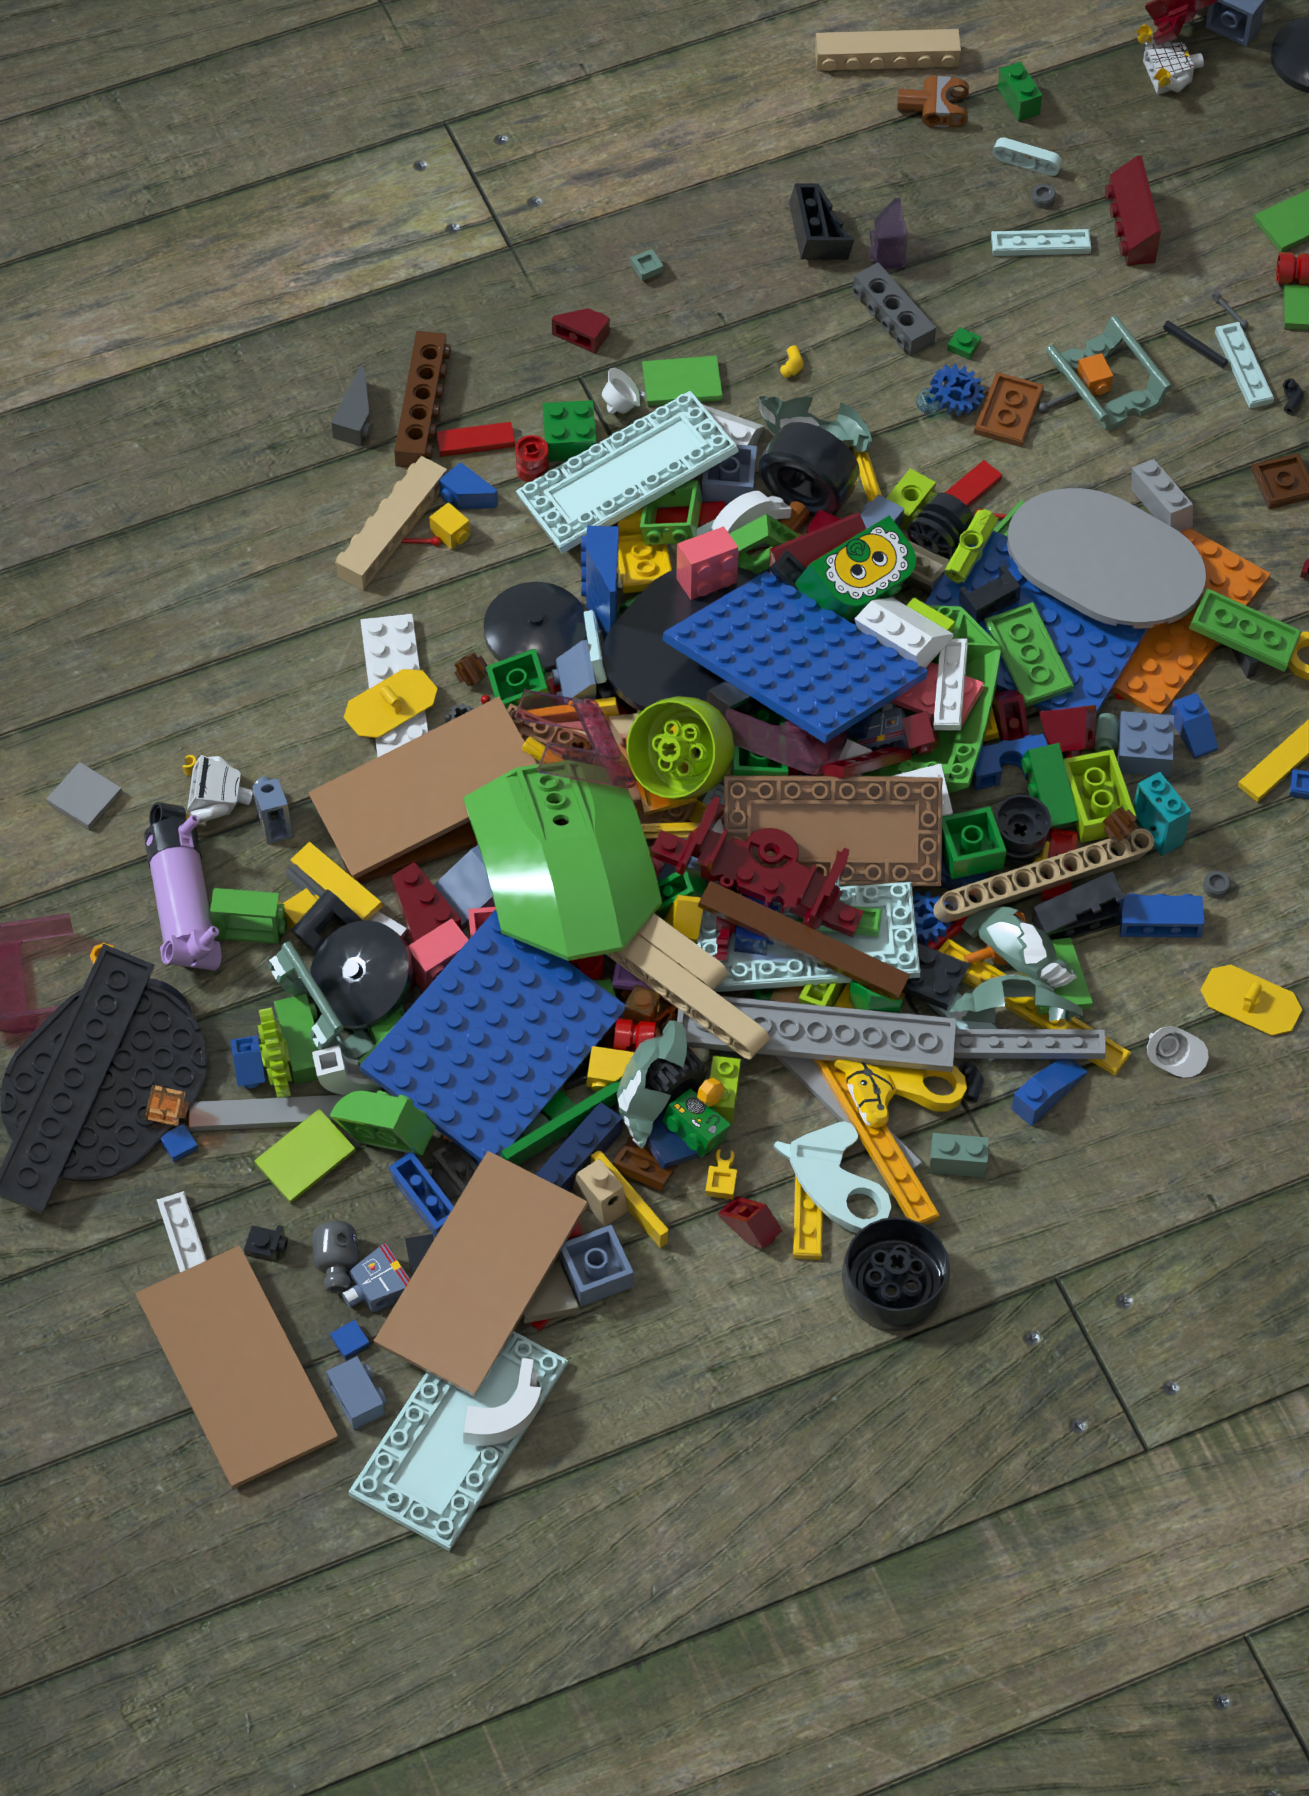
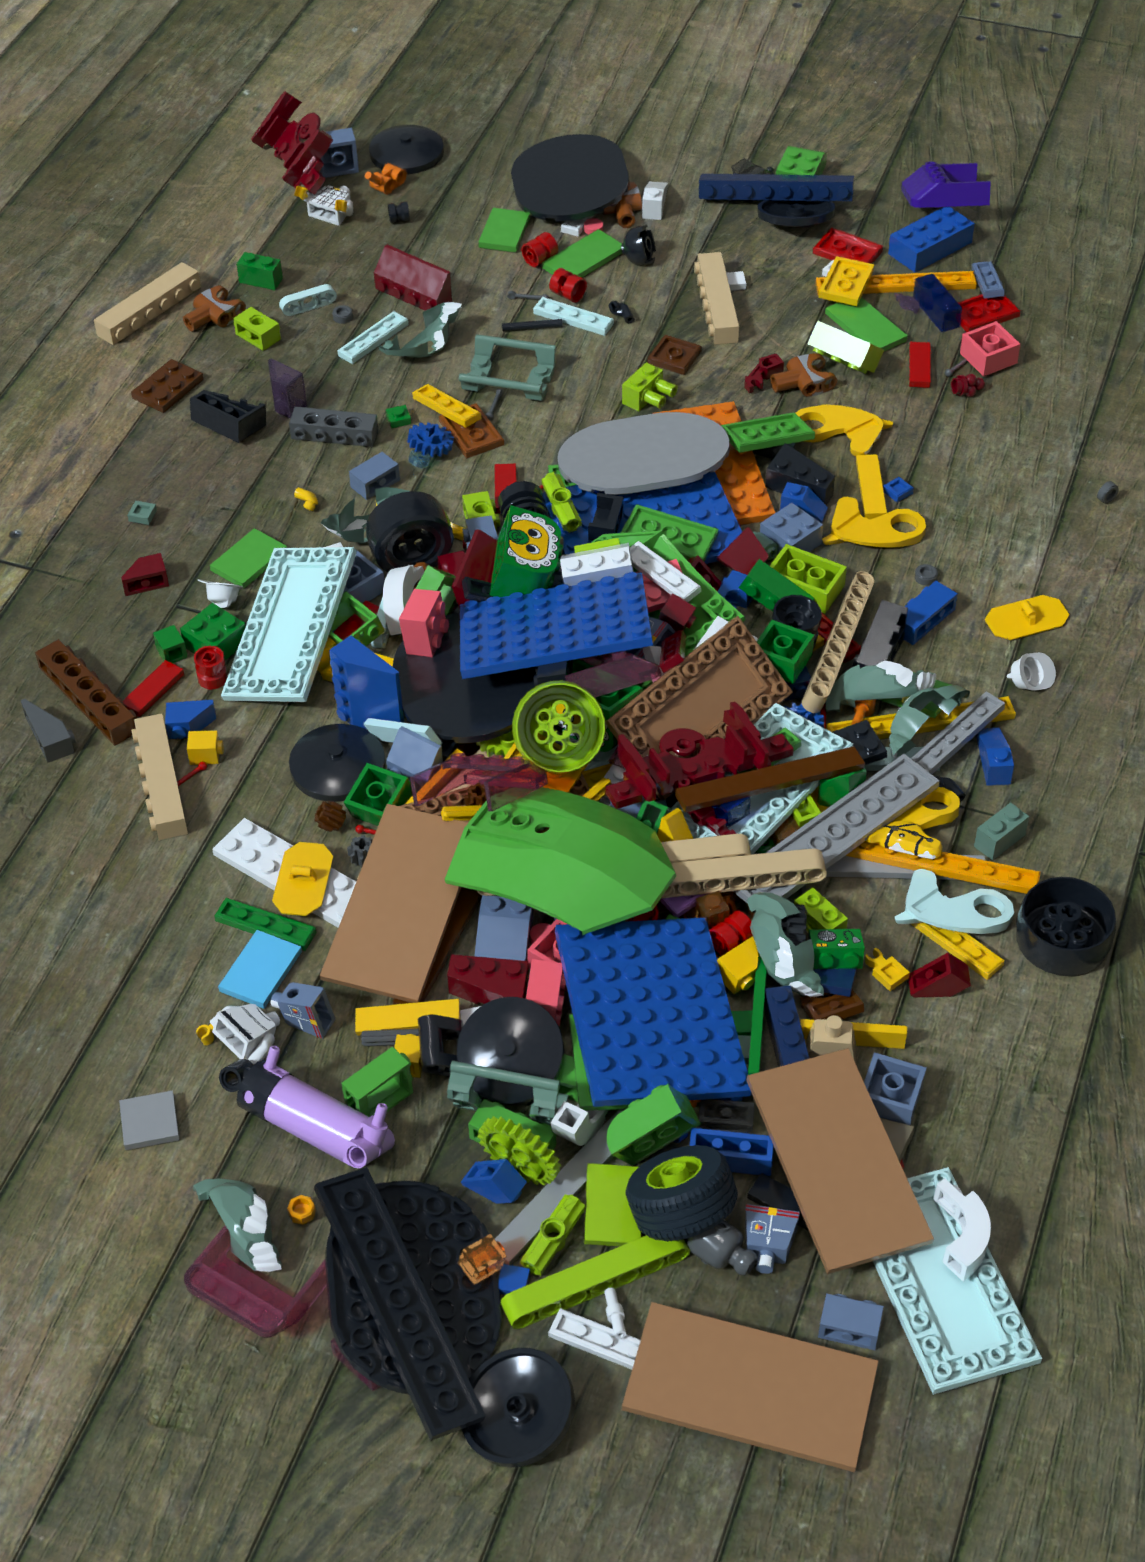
camera: 45 degrees left, 10 degrees down
black bracket [244,1225,288,1262] -> none
blue tile [330,1320,370,1360] -> none
light orange tile [697,1078,725,1107] -> none
orange brick [1077,353,1113,396] -> none
reddish brown gear [1102,806,1138,842] -> none
light grey brick [1131,459,1193,532] -> none
teal window [1133,772,1191,856] -> none
none -> reddish brown plate [131,359,204,413]
none -> green brick [153,625,188,663]
none -> sand green animal [193,1179,282,1272]
none -> green tile [214,898,317,951]
none -> medium azure tile [218,930,302,1009]
none -> lime brick [233,307,281,351]
none -> sand blue brick [349,452,400,500]
none -> orange beam [365,163,407,195]
none -> sand green animal [378,302,462,358]
none -> black wheel [388,201,410,223]
none -> yellow tile [412,384,481,428]
none -> black dish [462,1347,575,1467]
none -> lime beam [500,1235,690,1329]
none -> lime piece [520,1194,586,1276]
none -> red wheel [549,268,587,303]
none -> white bar [604,1288,626,1339]
none -> lime brick [622,362,678,411]
none -> black wheel [625,1145,738,1241]
none -> black wedge [766,443,835,505]
none -> yellow animal [822,497,926,548]

